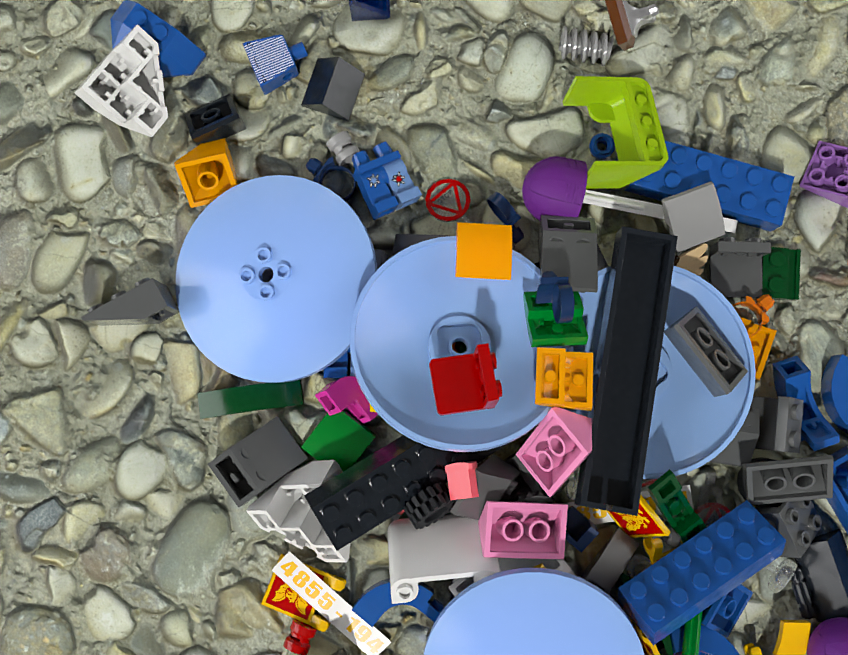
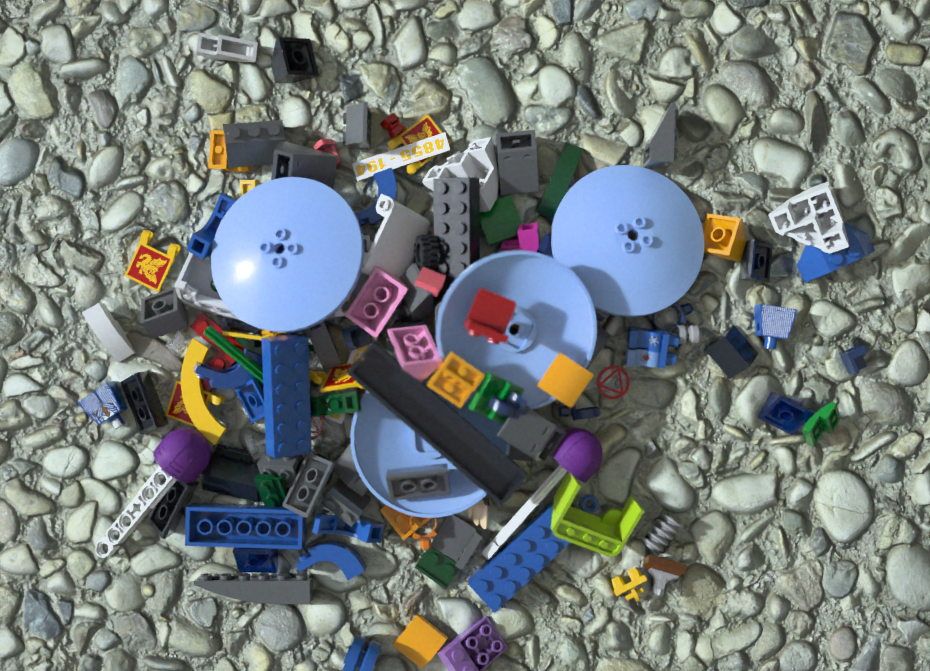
camera: 125 degrees right, 5 degrees up
light grey slope [662,182,725,252] -> none
none -> dark green plate [254,474,289,507]
none -> yellow hips [611,567,647,602]

